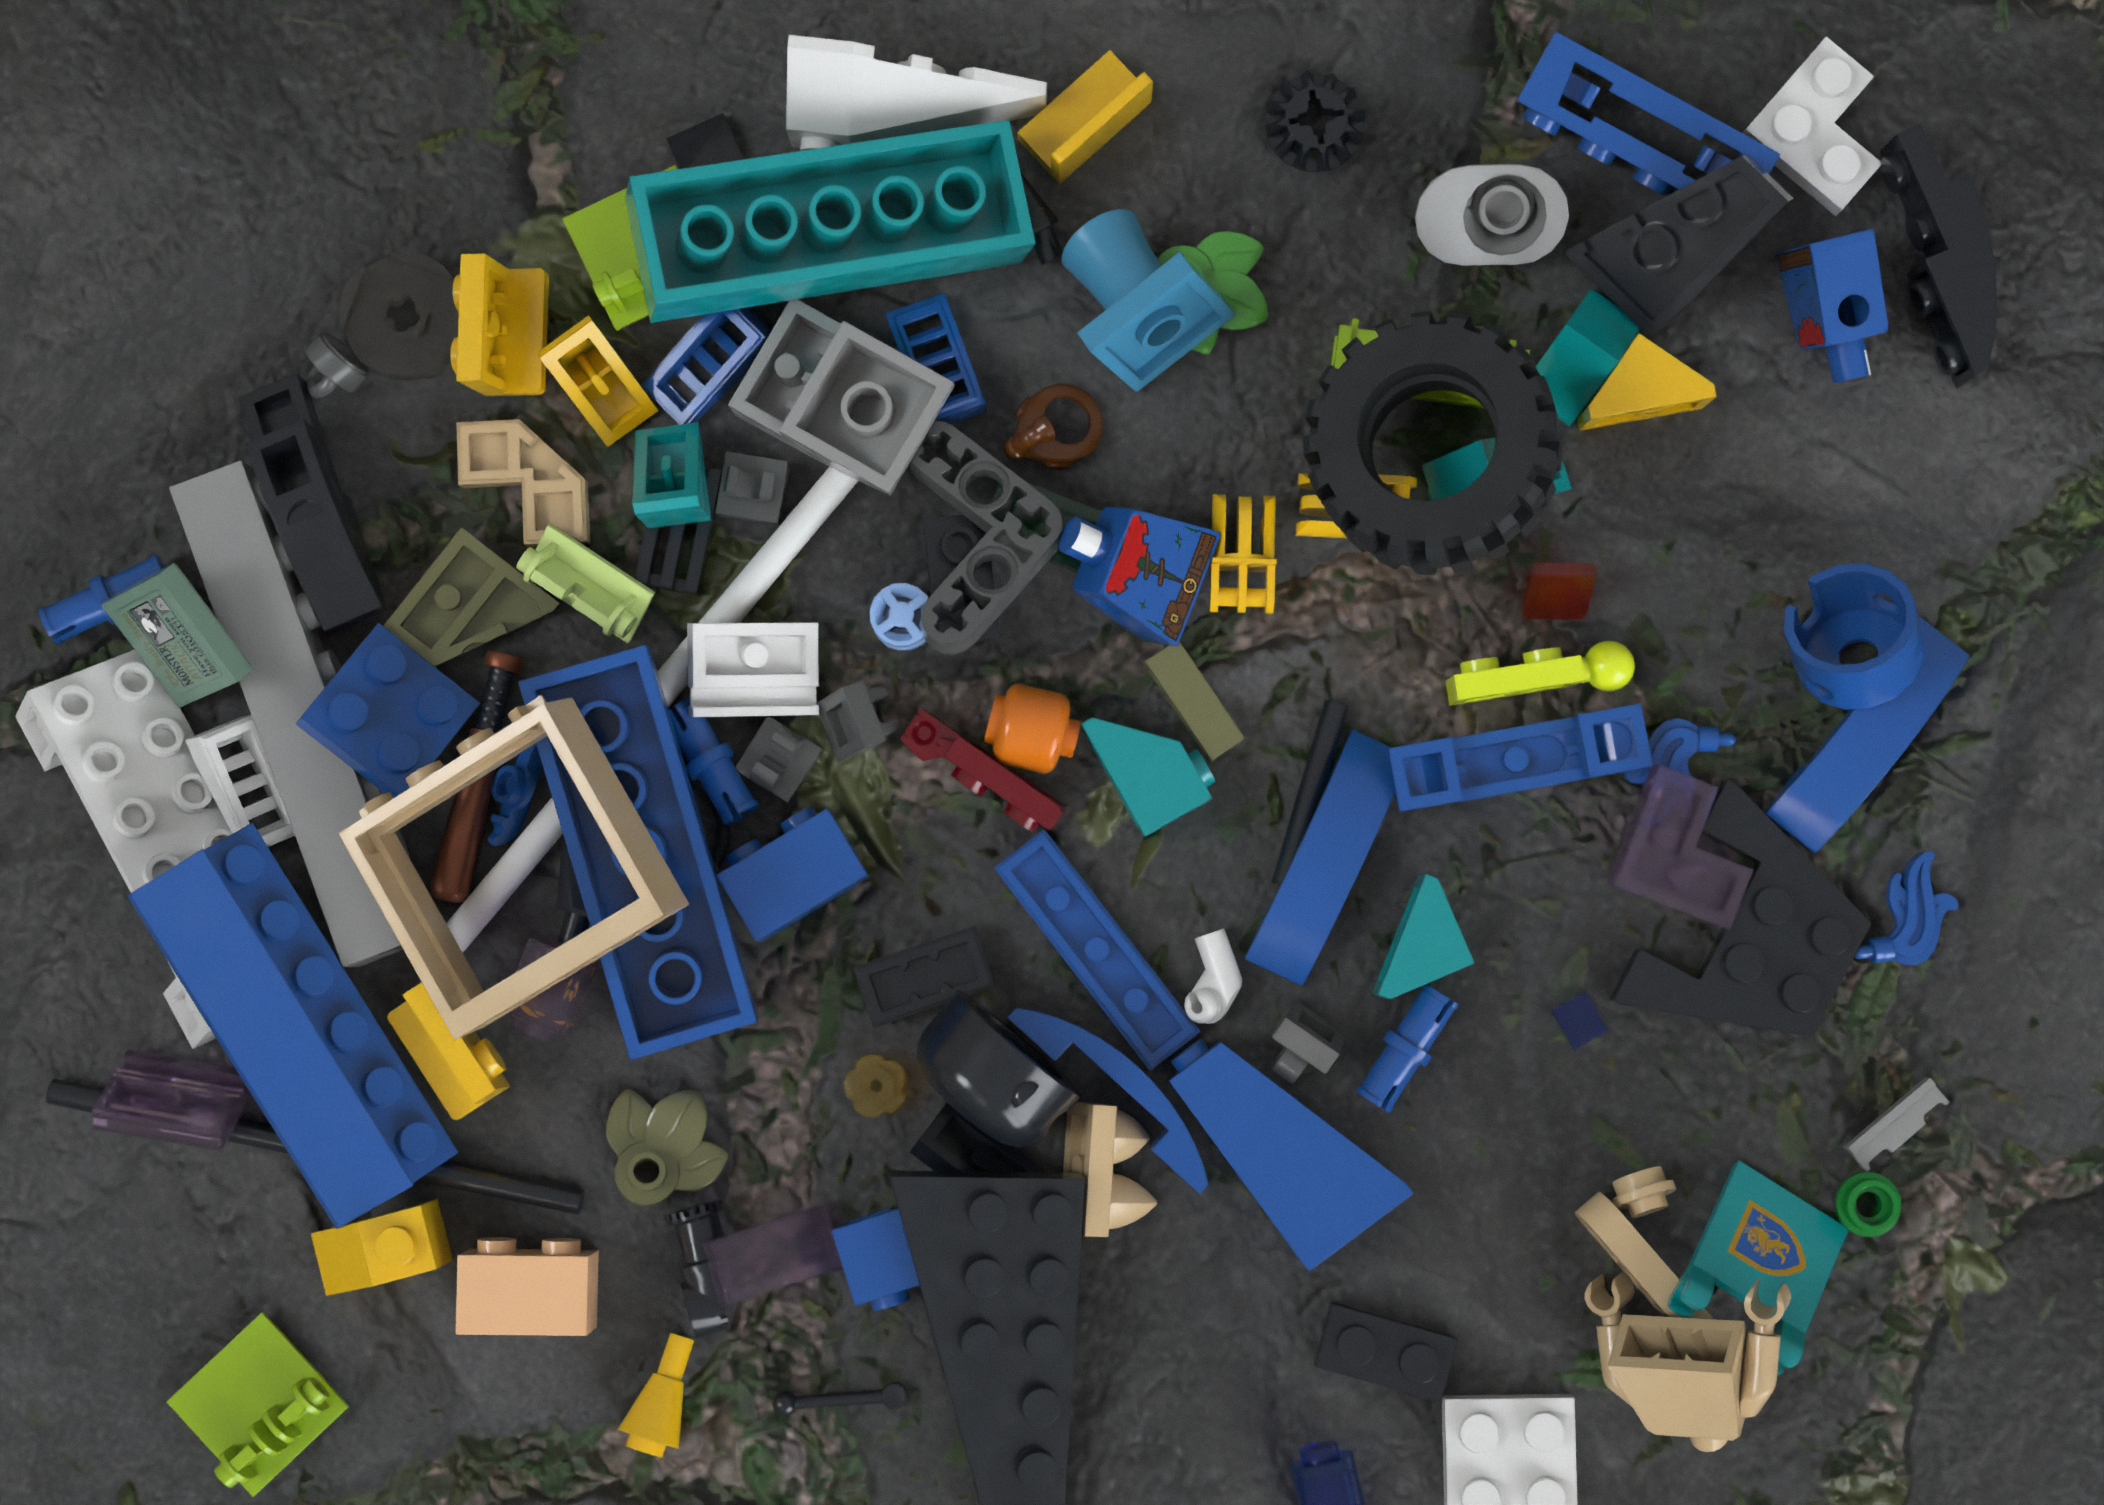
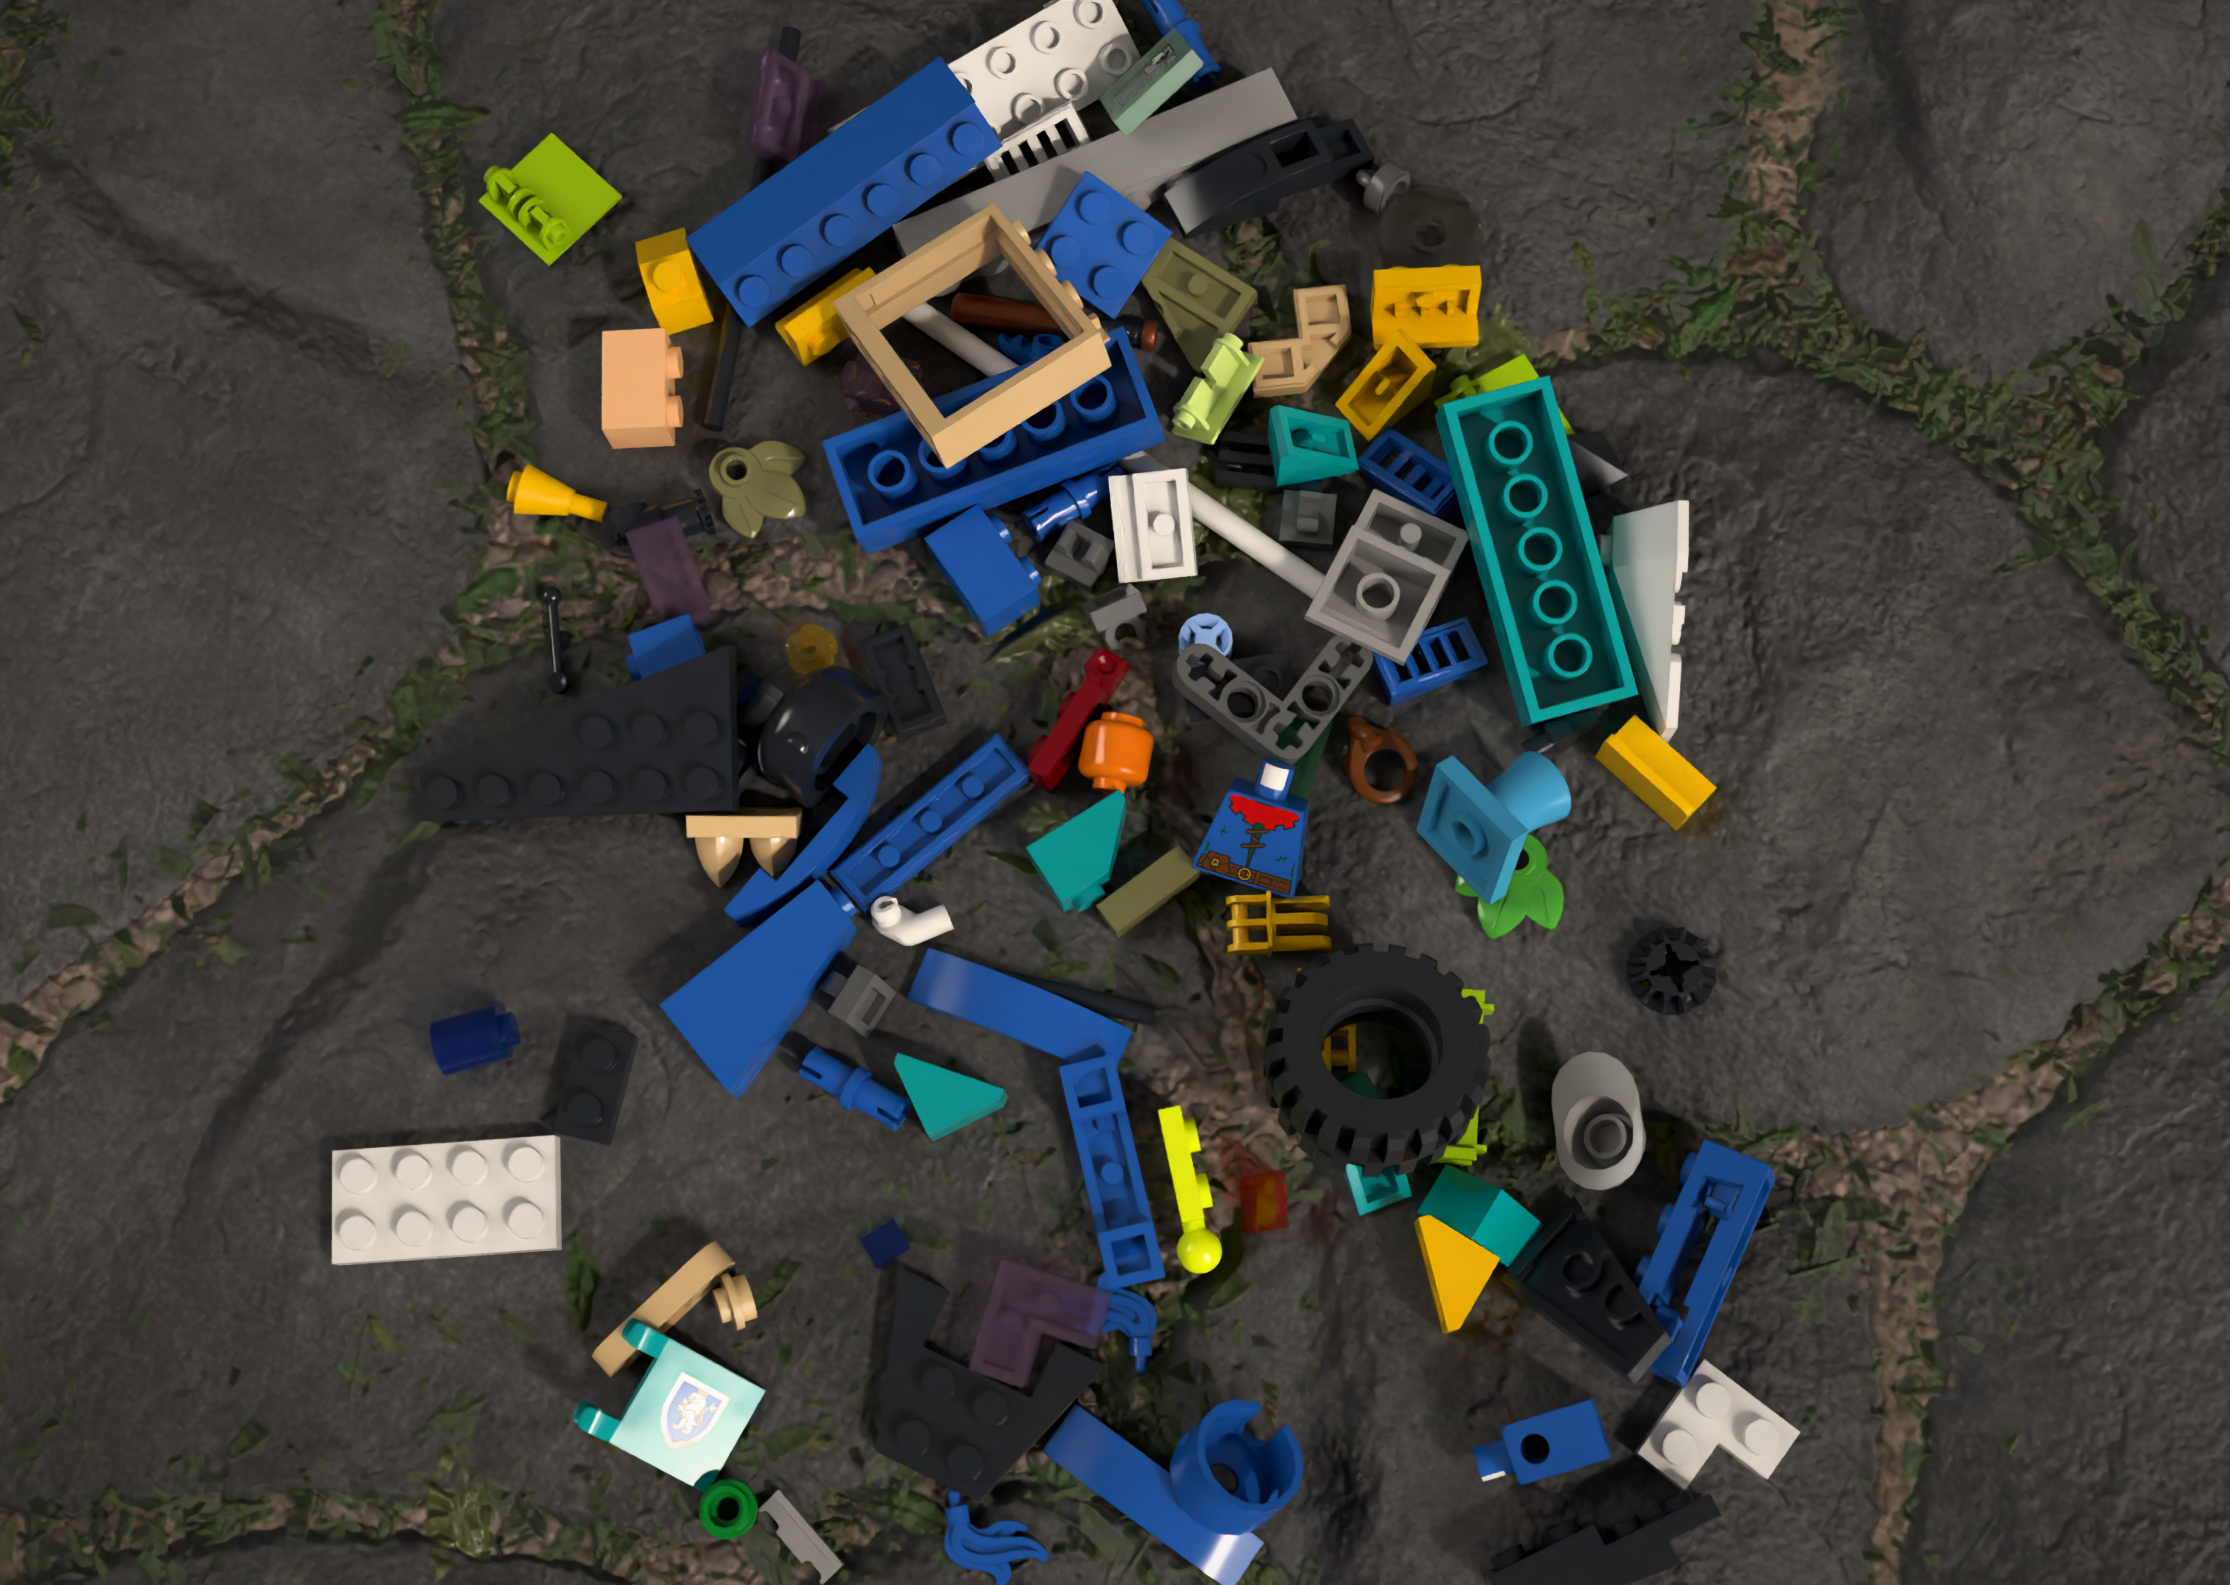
camera: 90 degrees right, 10 degrees down
tan torso [1585,1272,1791,1452] -> none

